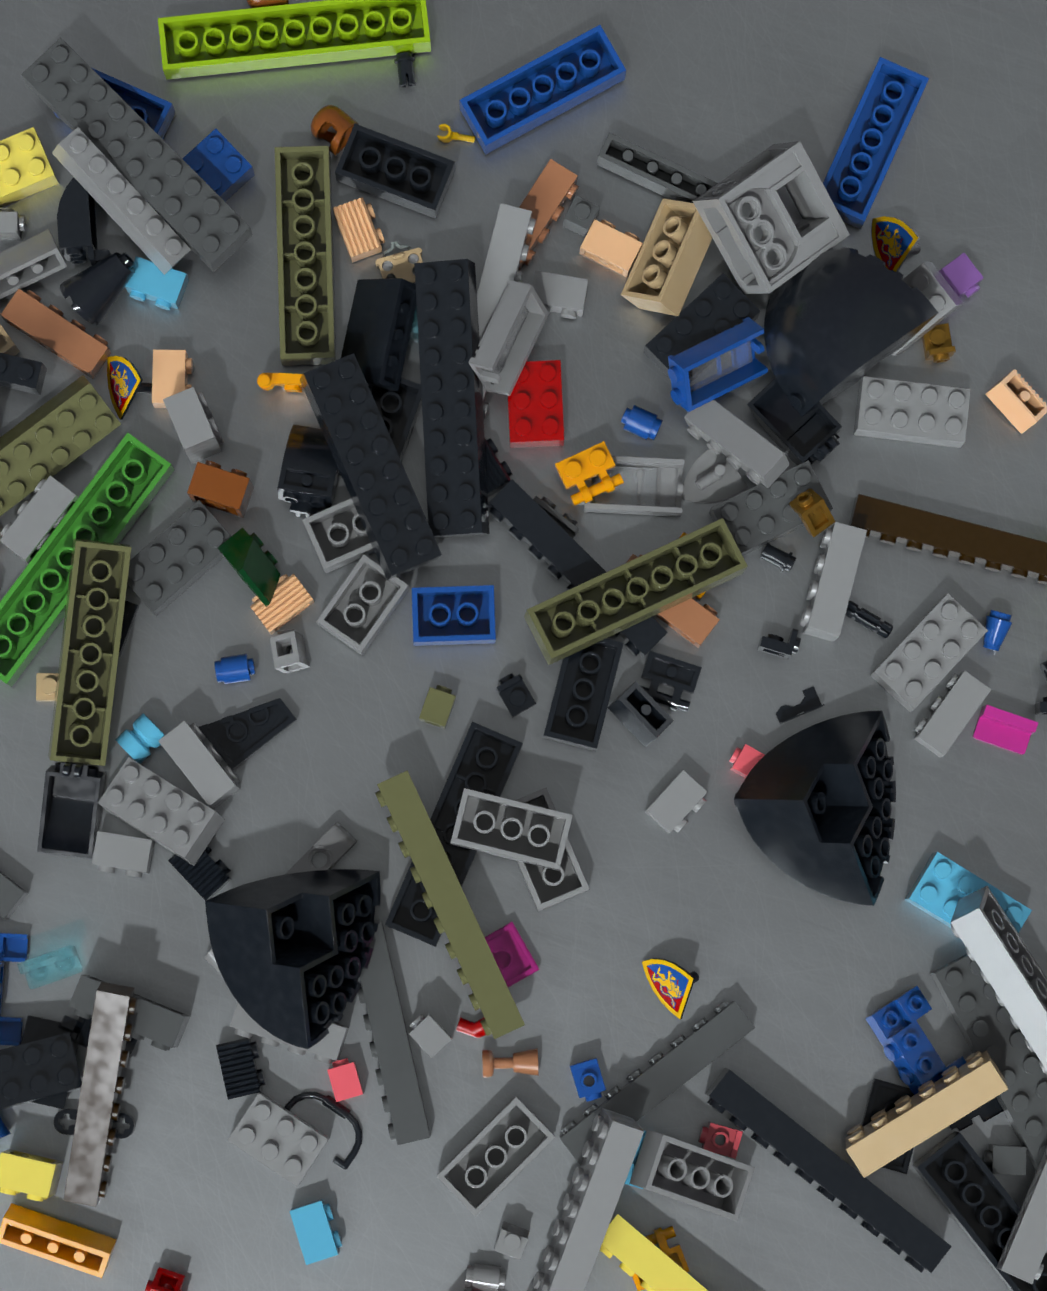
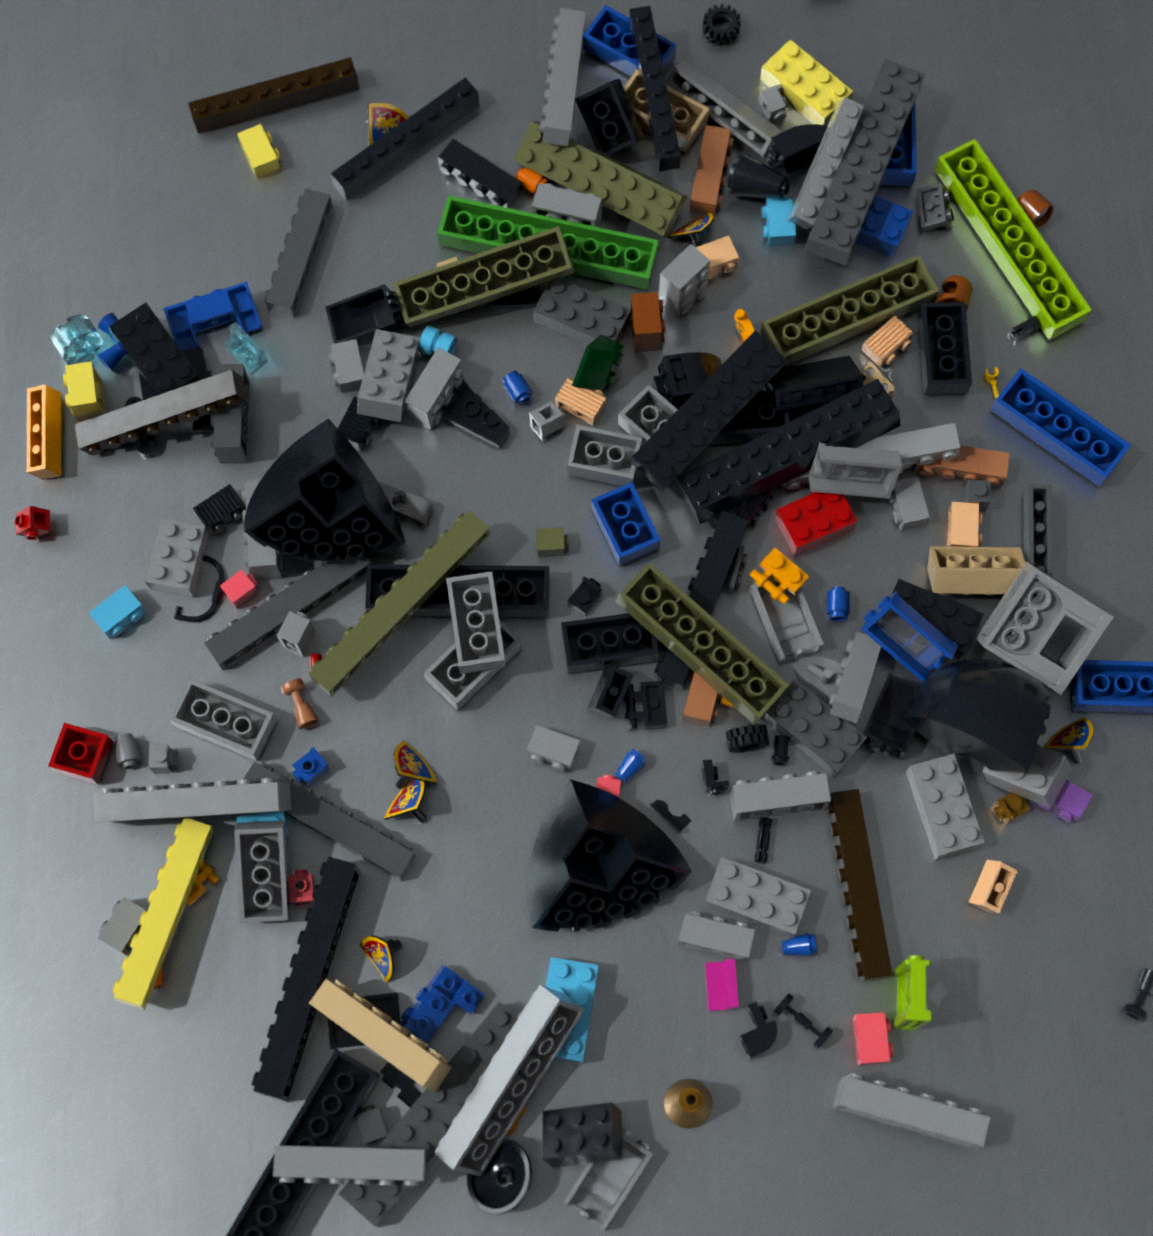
camera: 75 degrees right, 10 degrees down
dark pink plate [485,922,539,987] -> none
pearl gold bracket [789,488,836,537] -> none
none -> shield [360,935,402,983]
none -> shield [393,740,437,789]
none -> blue cone [614,748,647,783]
none -> black tyre [726,724,770,753]
none -> dark grey bracket [917,183,954,231]

